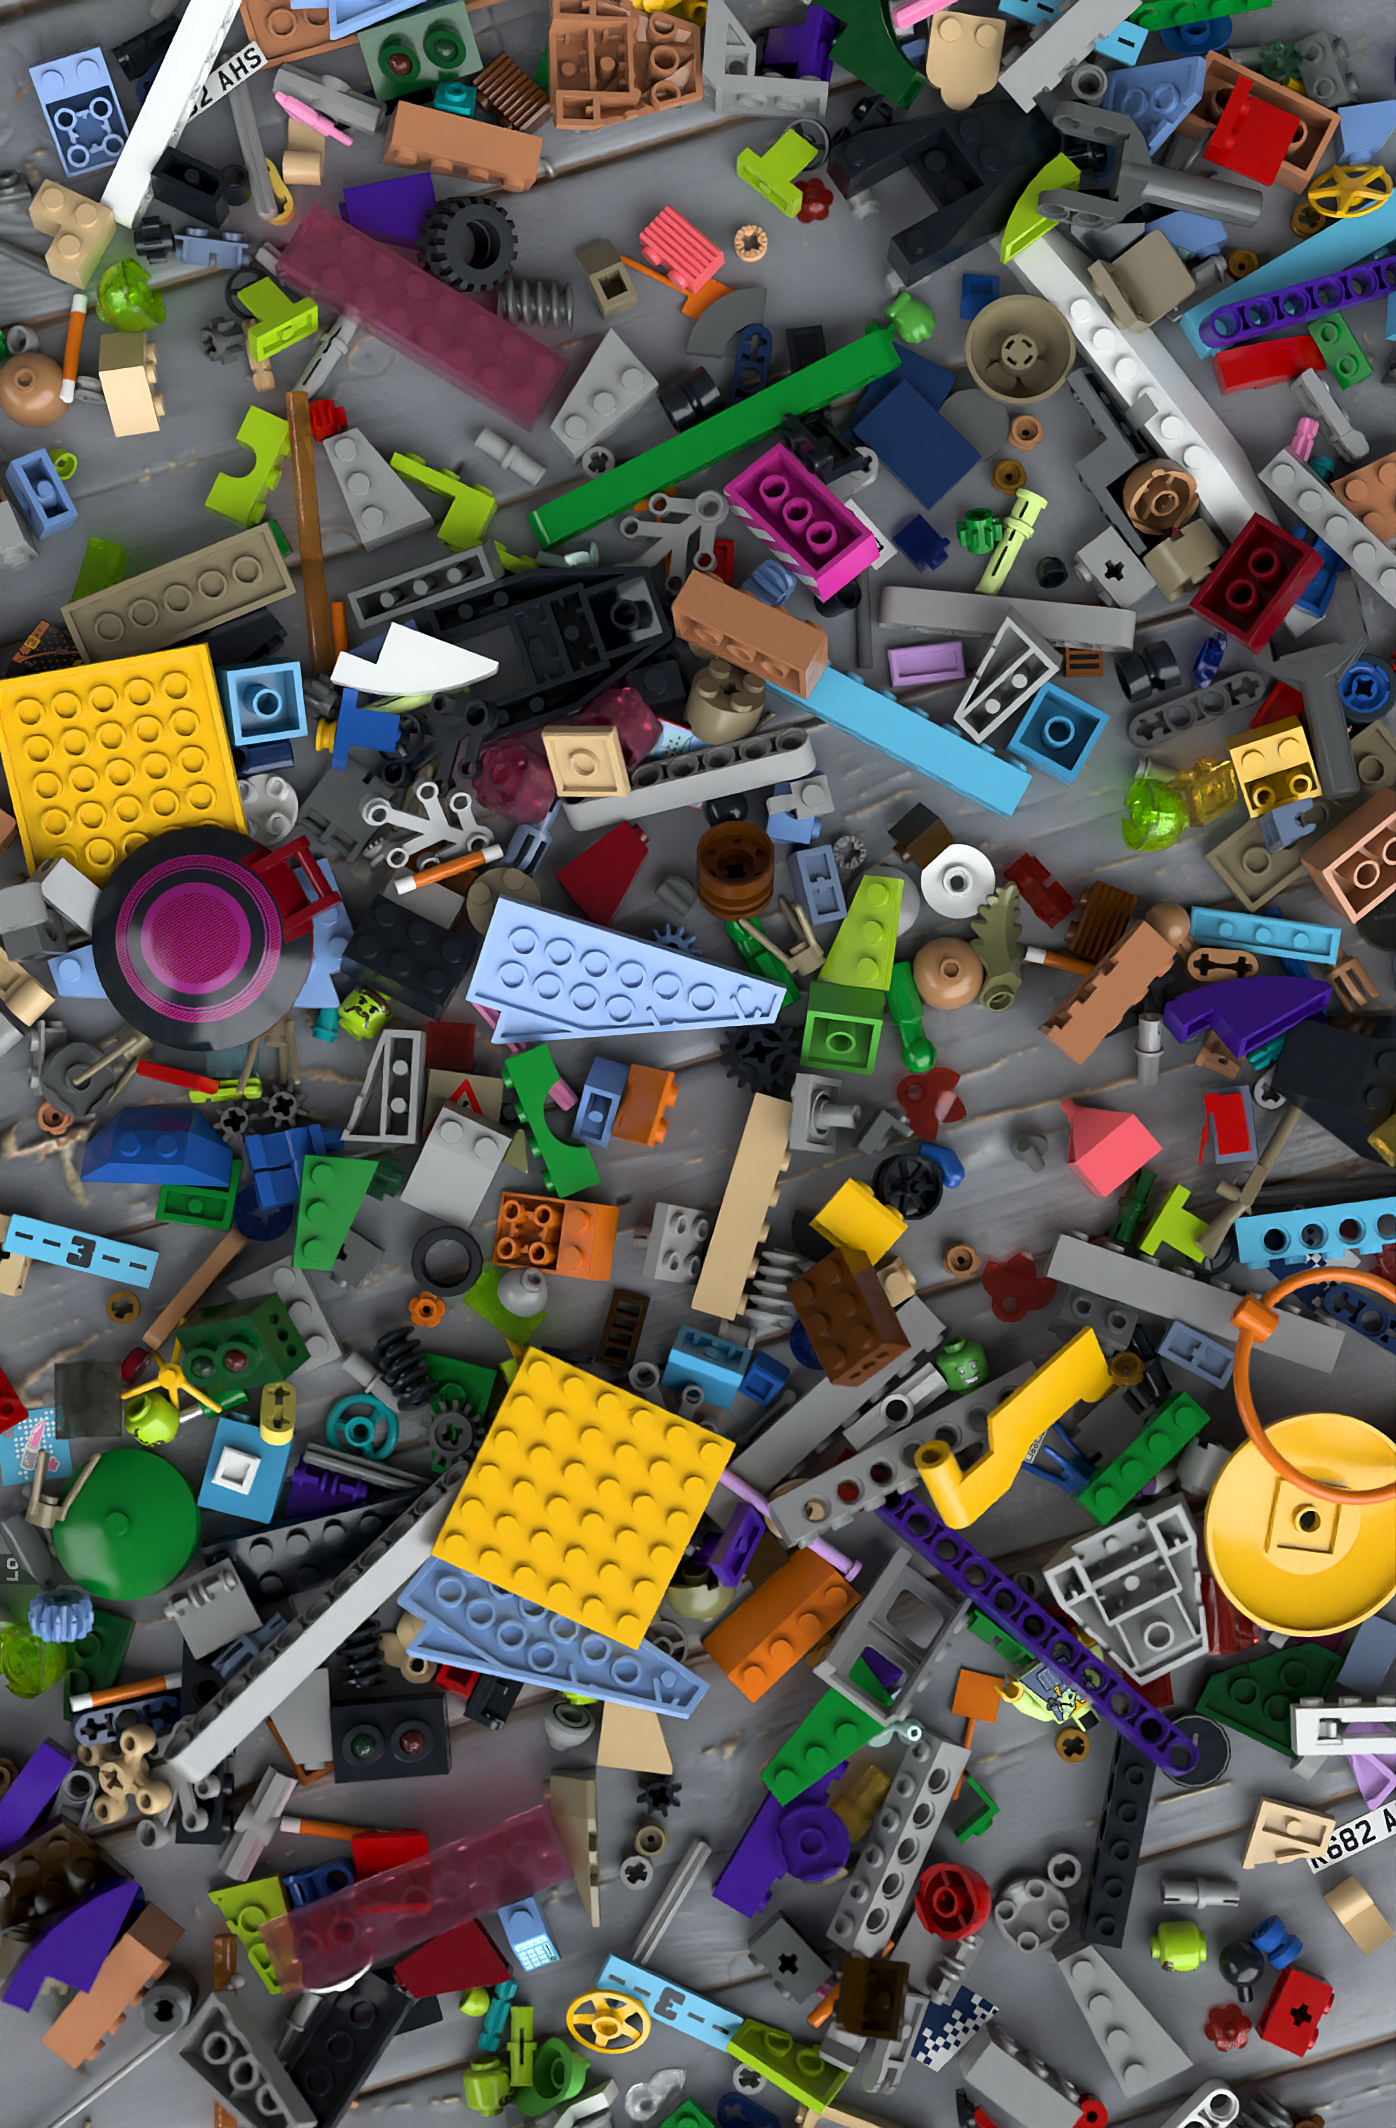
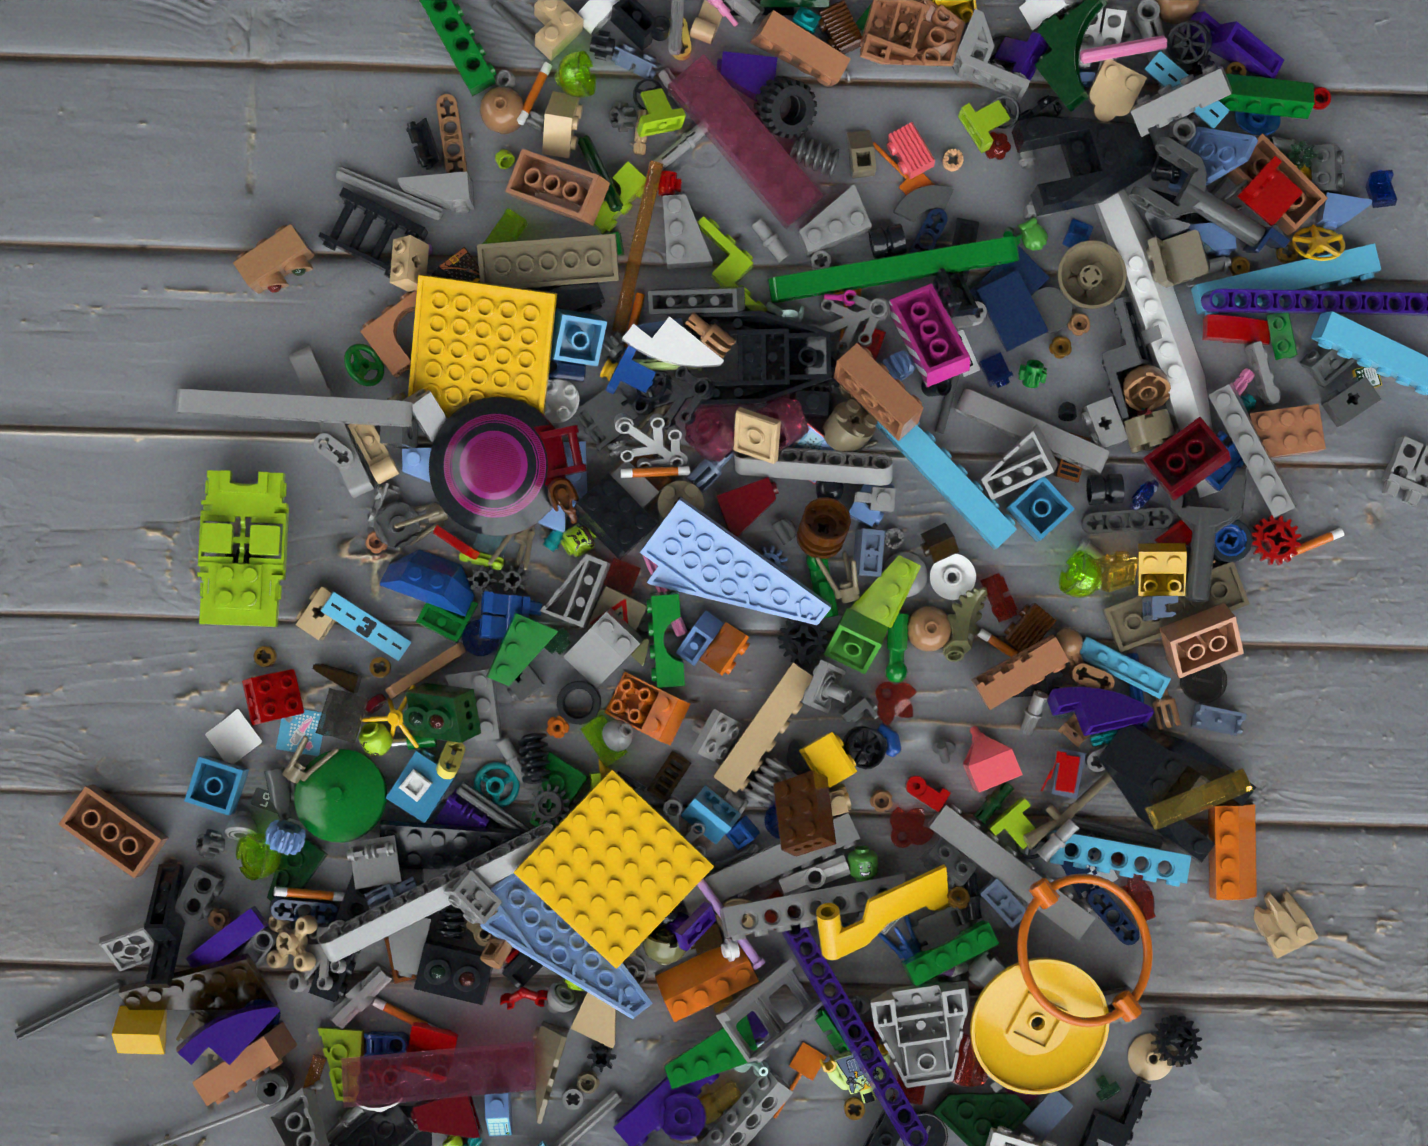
camera: 20 degrees right, 0 degrees up
medium blue brick [5,447,79,541] -> none
lavender tile [887,641,966,688] -> none
green bracket [954,1770,1000,1844] -> none
yellowish green pin [975,488,1048,596] -> none
lime slope [999,152,1081,265] -> none
none -> dark brown slope [312,663,362,693]
none -> light grey bracket [444,870,502,924]
none -> medium nougat brick [479,938,512,969]
none -> red arm [500,987,548,1010]
none -> nougat brick [505,149,610,226]
none -> reddish brown piece [548,477,579,524]
none -> dark green axle [578,135,623,212]
none -> medium nougat arm [685,312,736,359]
none -> white plate [721,938,740,962]
none -> dark pink hand [824,290,856,306]
none -> red leg [905,775,951,812]
none -> light grey pin [1037,818,1080,862]
none -> dark blue panel [1243,227,1290,253]

